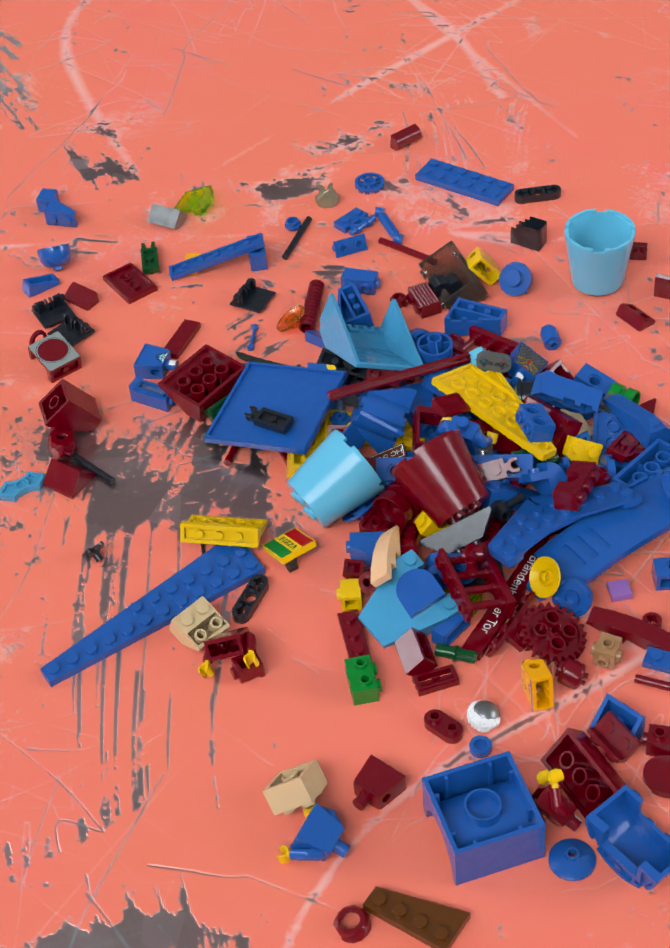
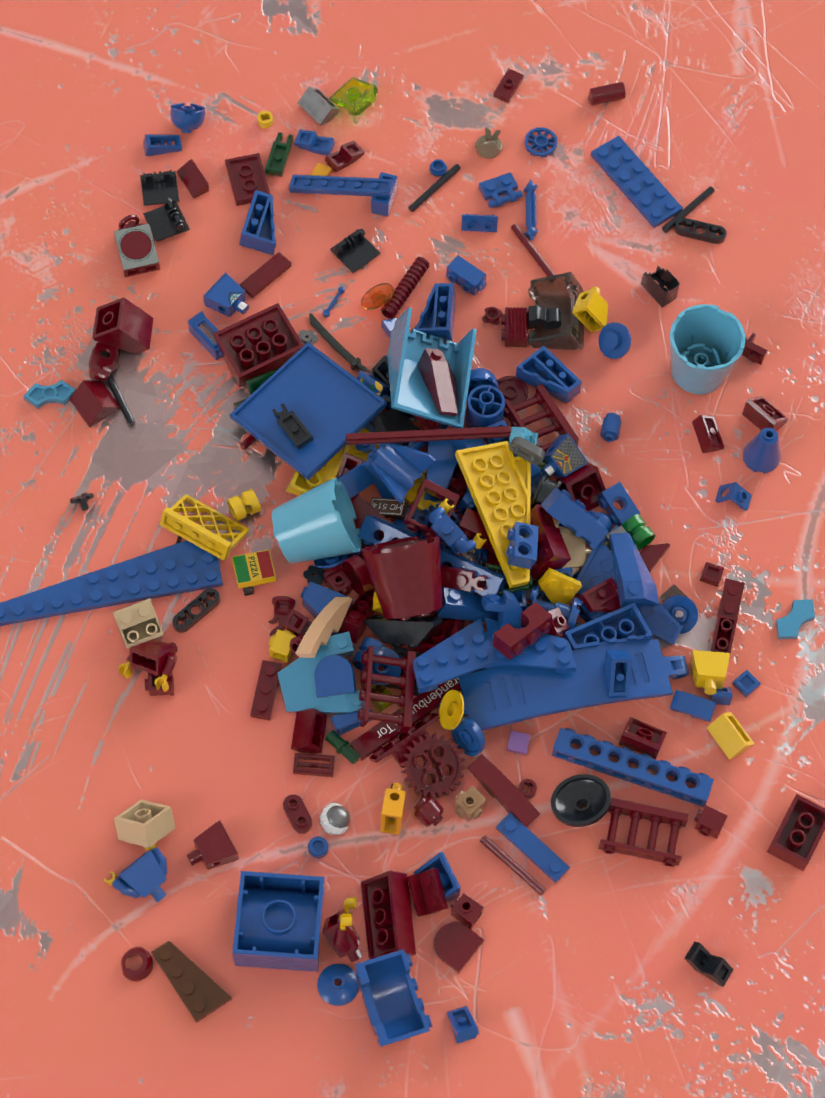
camera: 15 degrees right, 20 degrees up
blue arch [36,188,78,228] -> none
green brick [344,655,382,706] -> none
dark red slope [431,392,471,418] -> none
dark red plate [462,543,485,577] -> none
black bar [492,492,526,522] -> none
none -> yellow wheel [227,489,261,522]
none -> blue wedge [239,190,276,255]
none -> yellow bush [257,111,273,129]
none -> dark red piece [268,596,296,636]
none -> blue slope [294,130,335,156]
none -> black plant [303,565,325,585]
none -> dark red slope [325,141,365,172]
none -> wedge [417,348,458,416]
none -> dark red plate [493,68,524,103]
none -> black bar [662,186,715,233]

